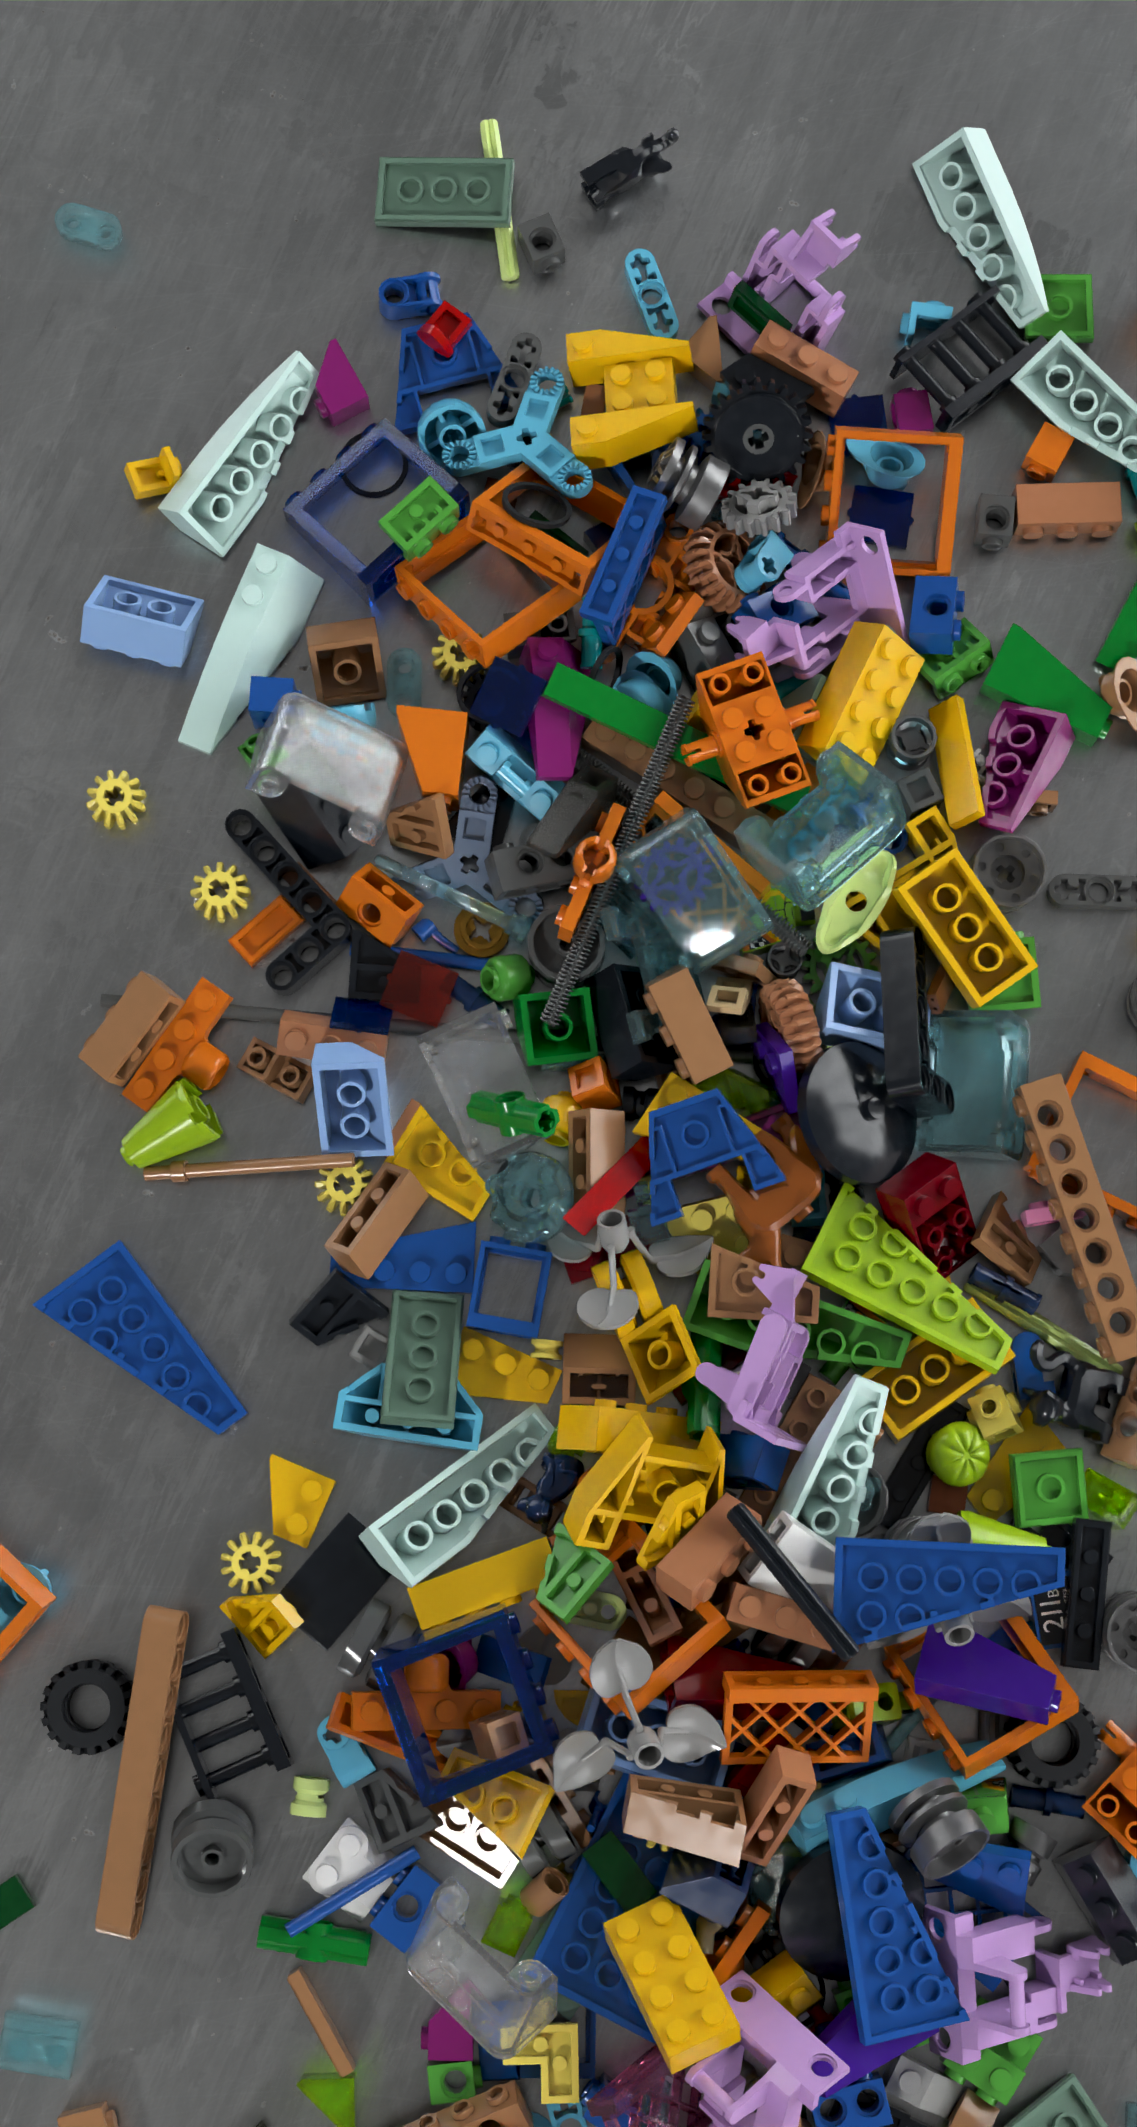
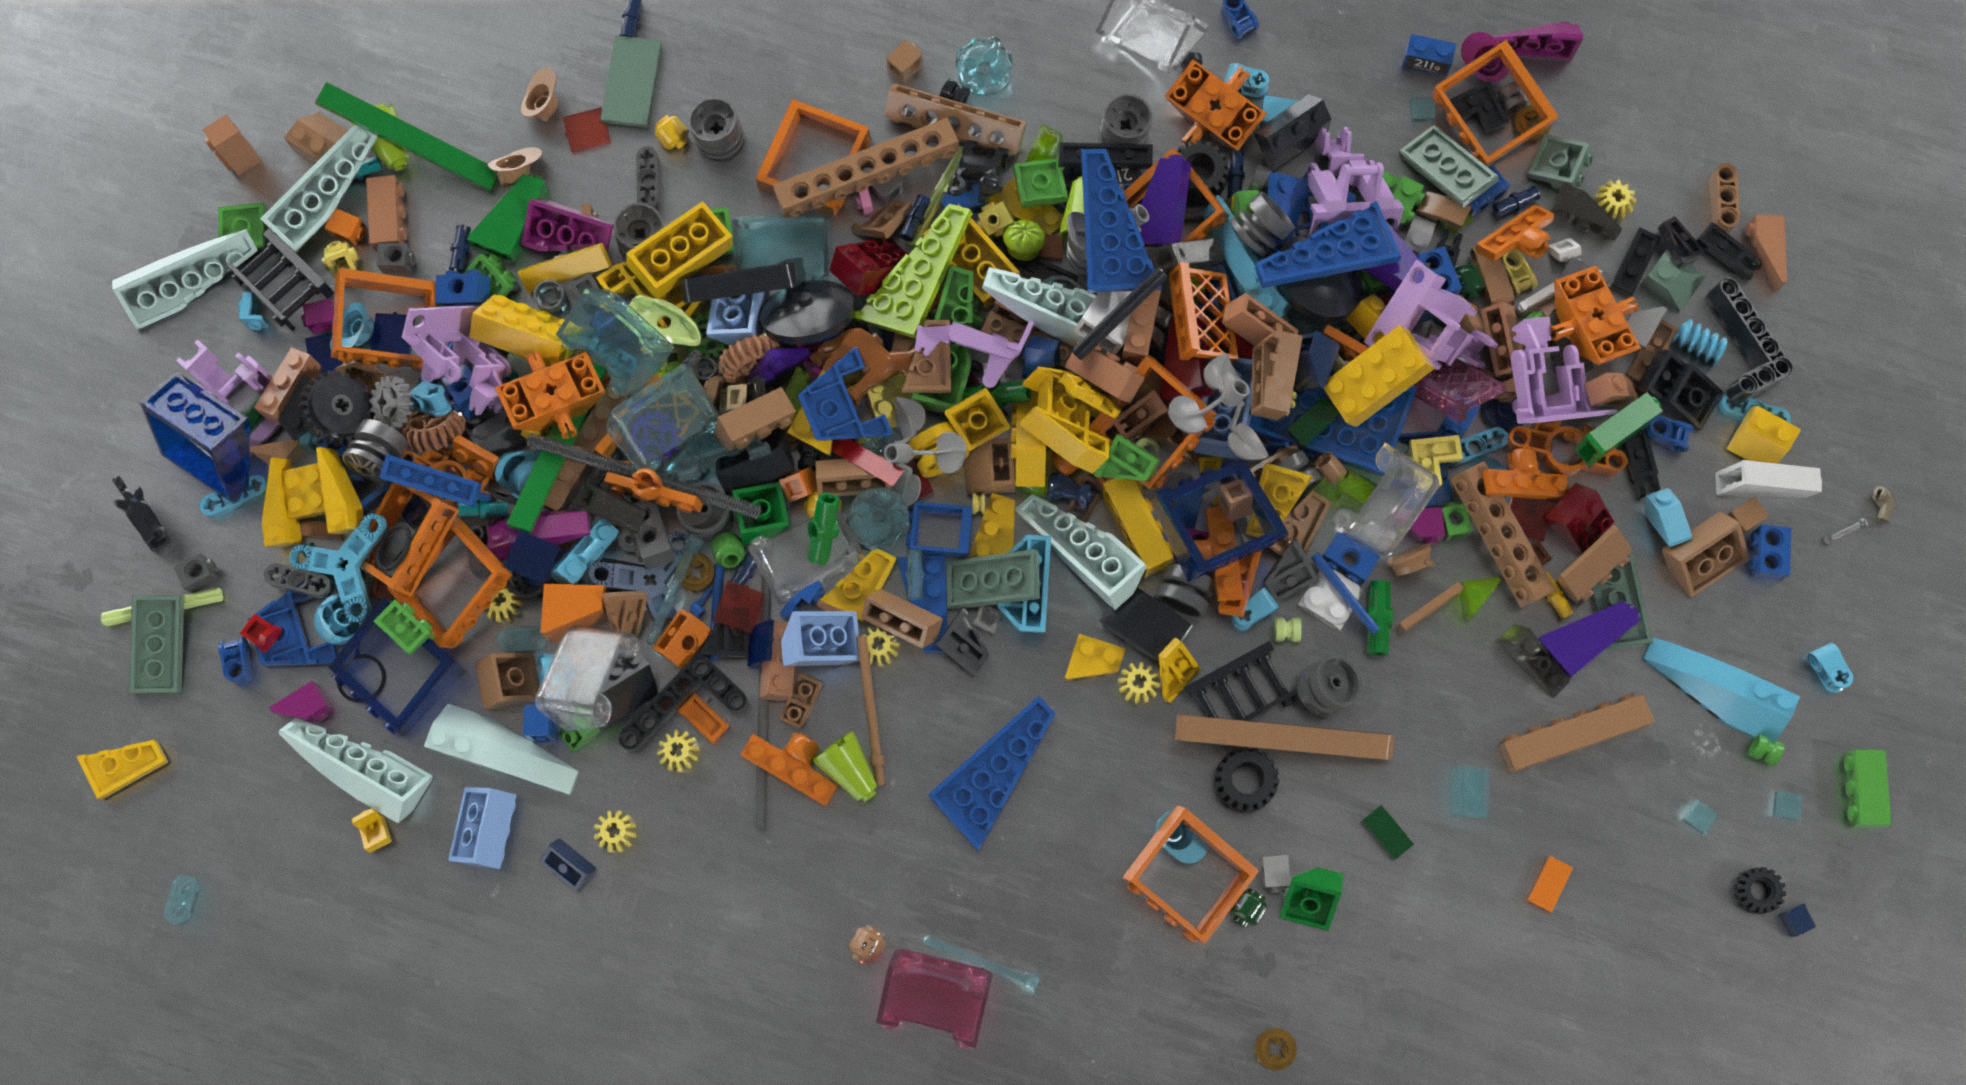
camera: 90 degrees left, 5 degrees down
medium nougat brick [78,971,186,1087] -> none
none -> yellow wing [76,740,168,800]
none -> clear blue windscreen [140,371,250,502]
none -> light yellow brick [322,240,359,279]
none -> dark blue pin [448,224,471,274]
none -> dark blue slope [539,838,596,893]
none -> blue slope [779,581,825,622]
none -> clear light blue pin [905,550,925,601]
none -> clear smoke slope [1148,239,1225,280]
none -> medium nougat hat [1387,544,1435,576]

